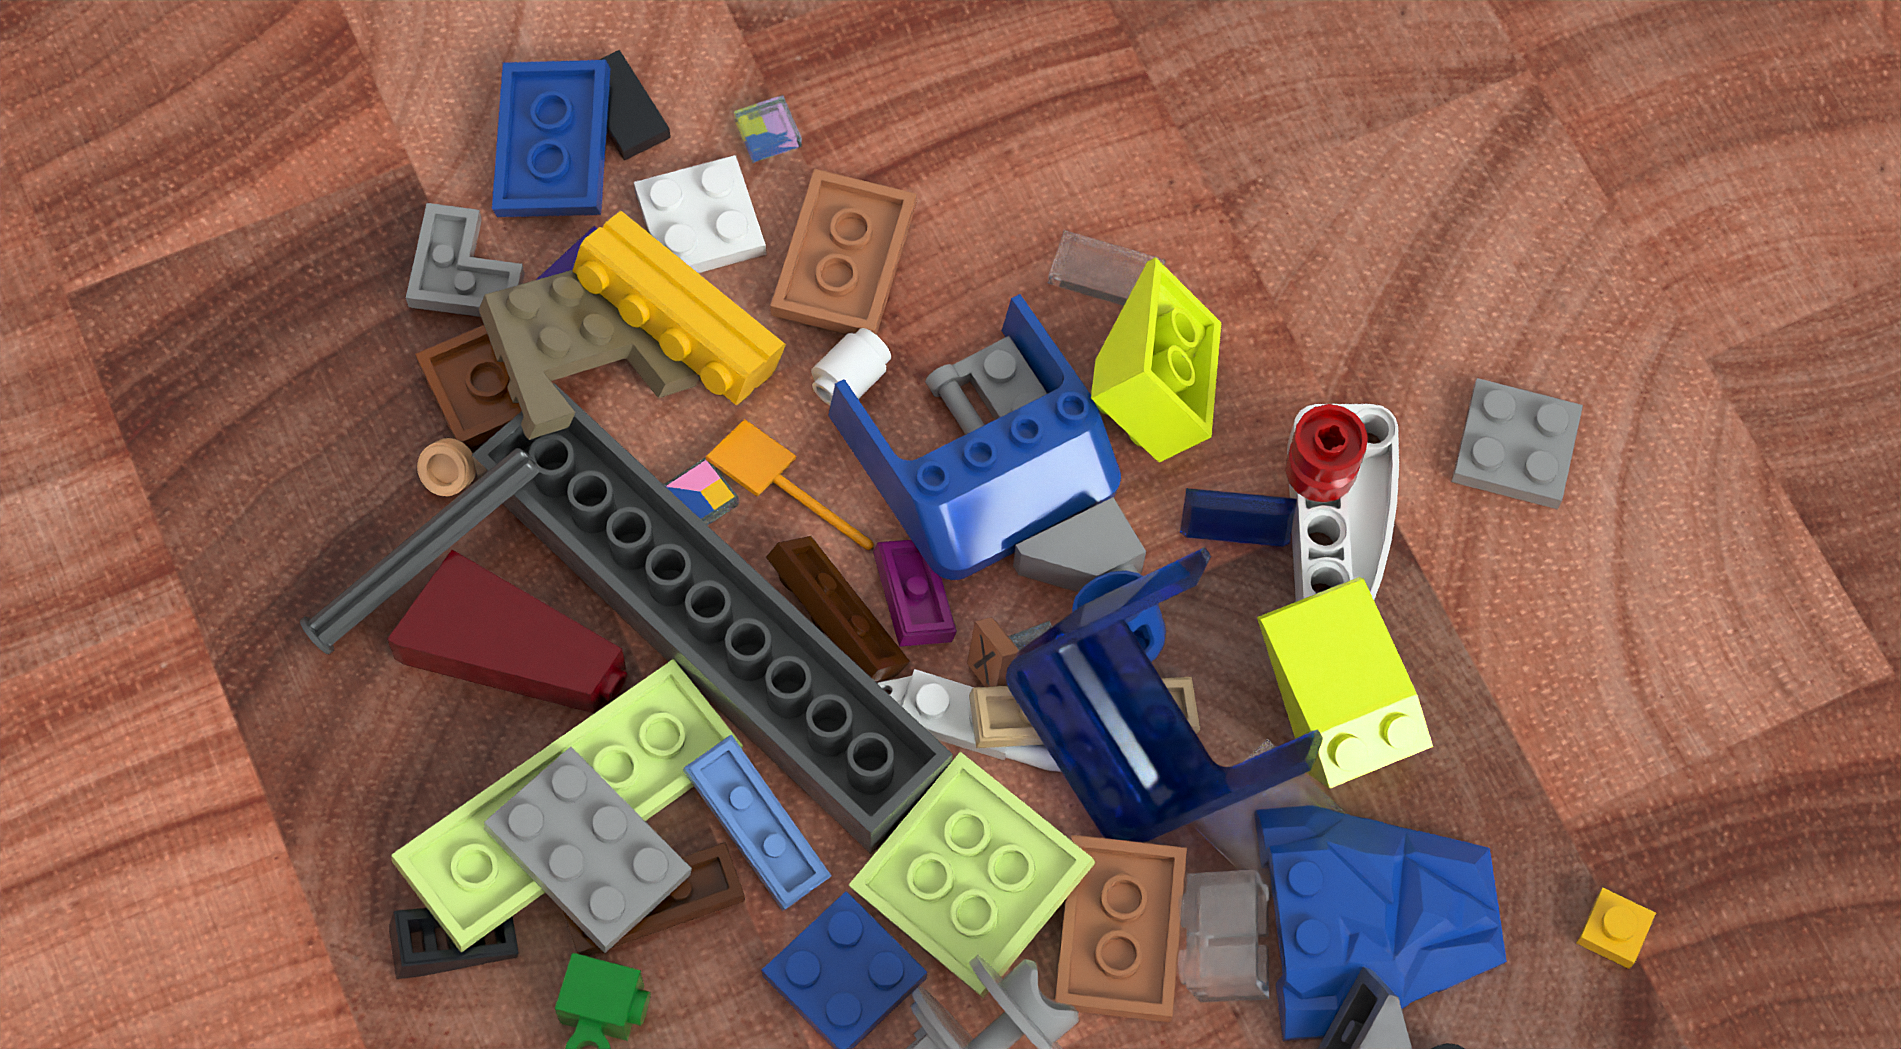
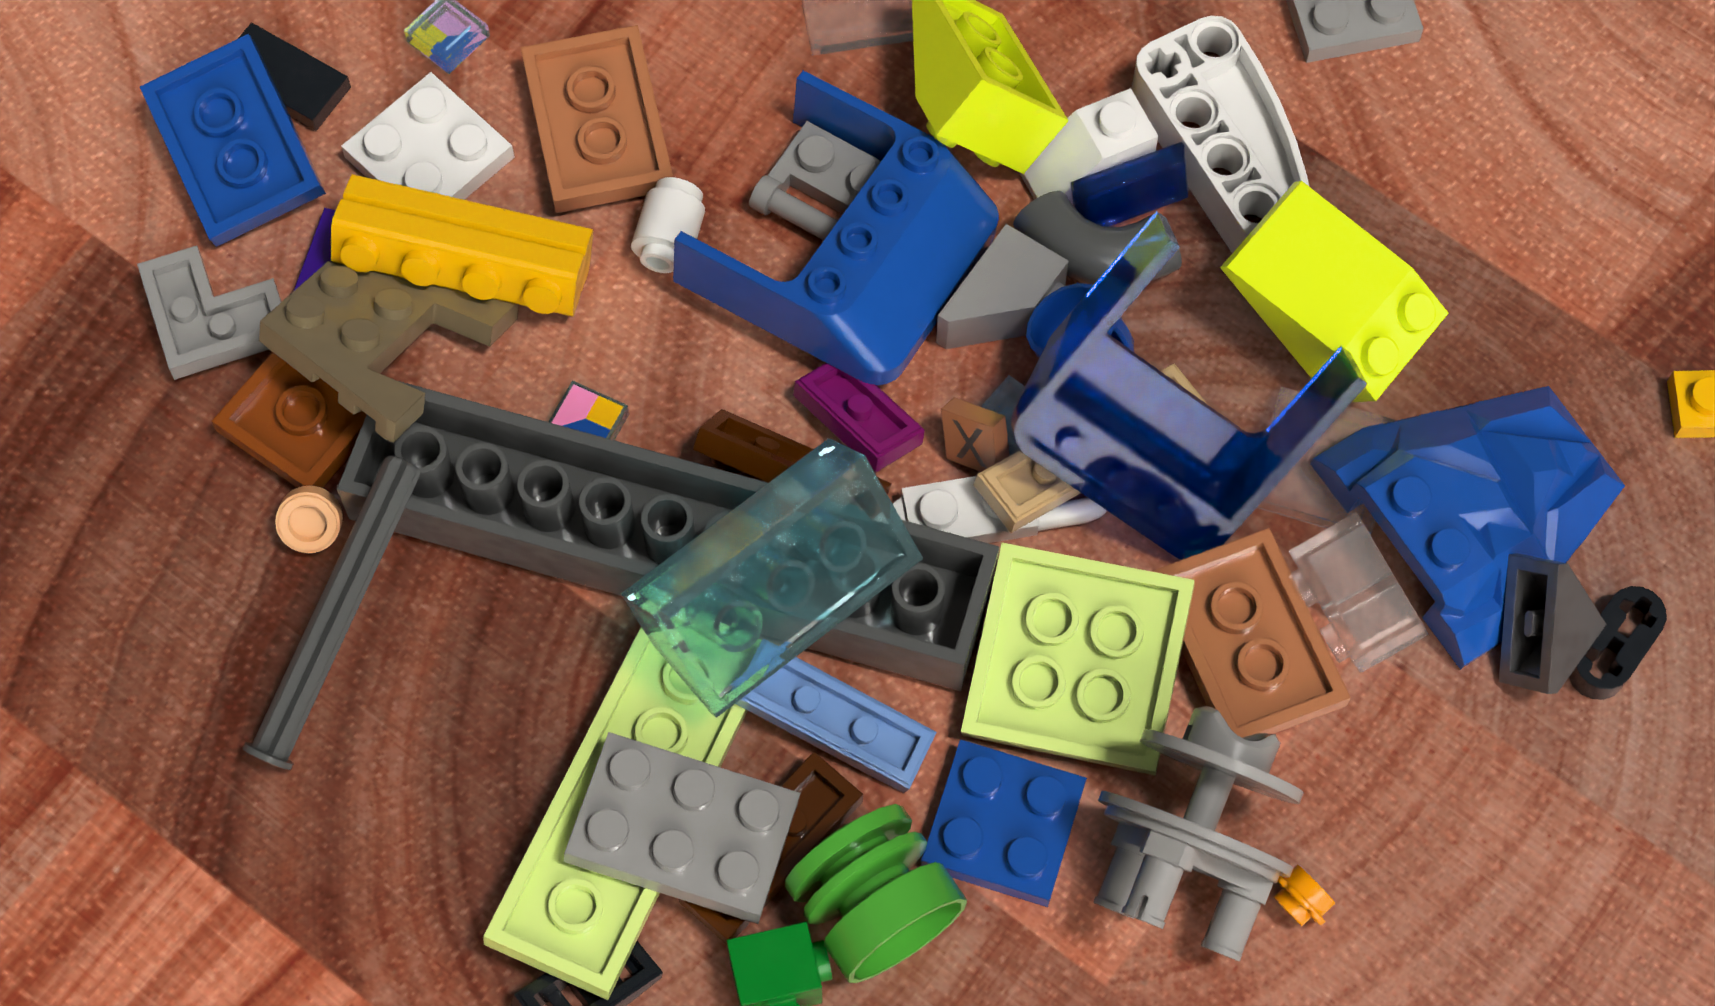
camera: 25 degrees left, 0 degrees up
dark red slope [387,550,628,714] -> none
light orange piece [705,419,874,550] -> none
red wheel [1285,404,1368,503] -> none
none -> clear light blue slope [621,438,923,718]
none -> bright green wheel [785,804,967,983]
none -> dark grey cylinder [1013,191,1182,288]
none -> white slope [1019,88,1158,205]

